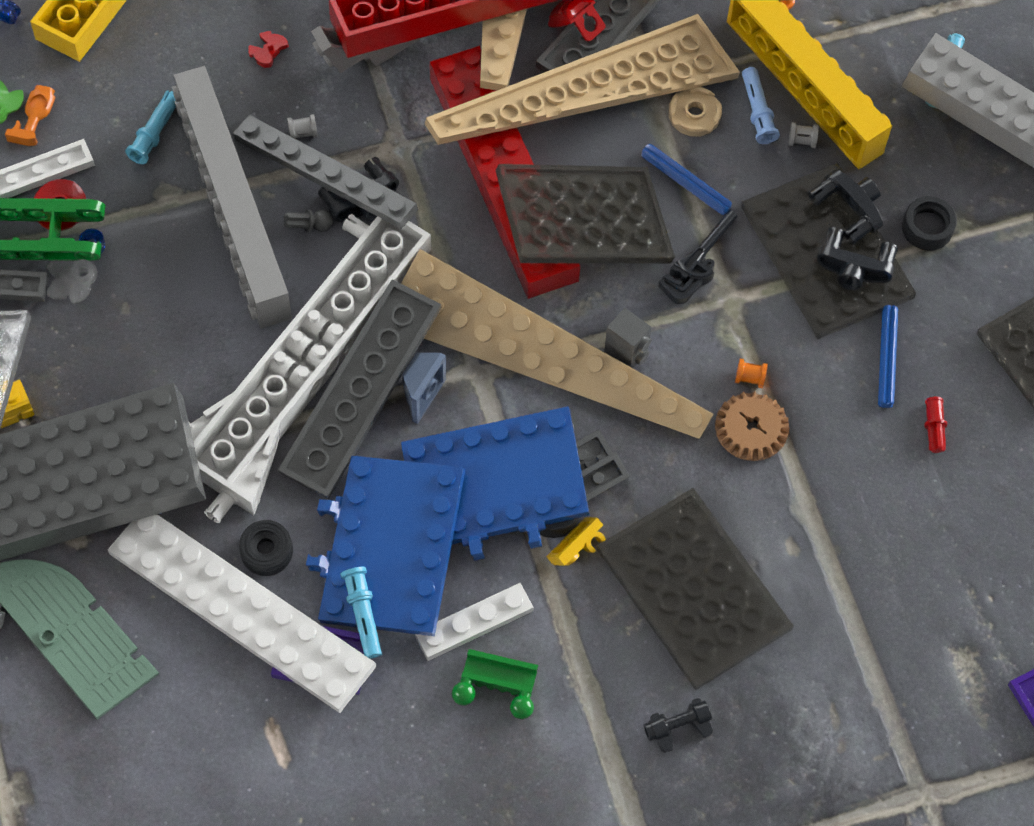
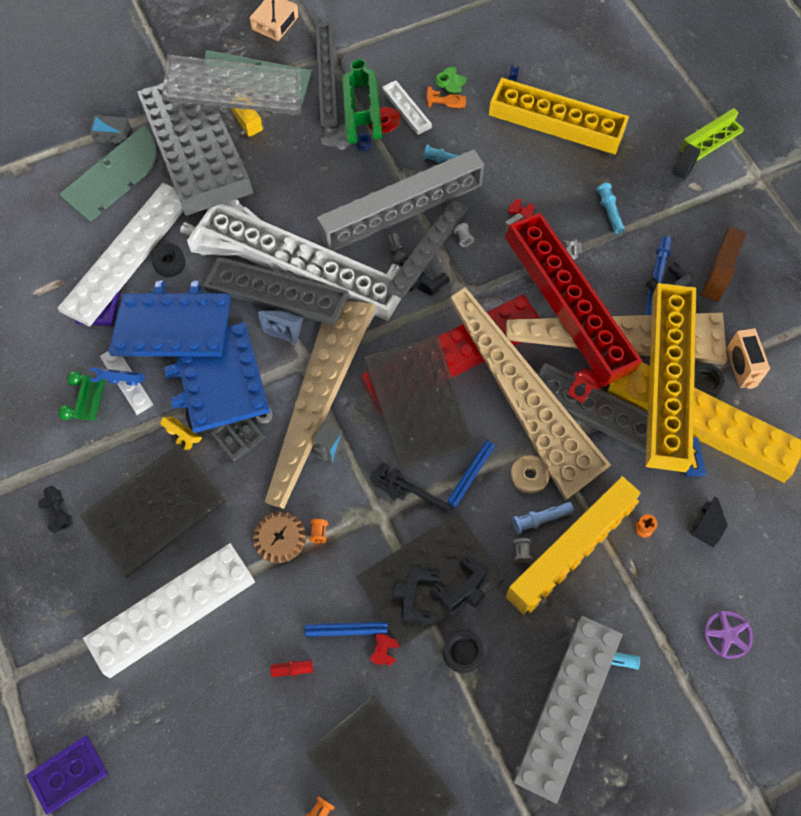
camera: 85 degrees right, 0 degrees up
medium azure pin [340,567,382,659] -> none
none -> white brick [83,543,255,678]
none -> blue plate [90,367,145,386]
none -> red piece [370,634,399,666]

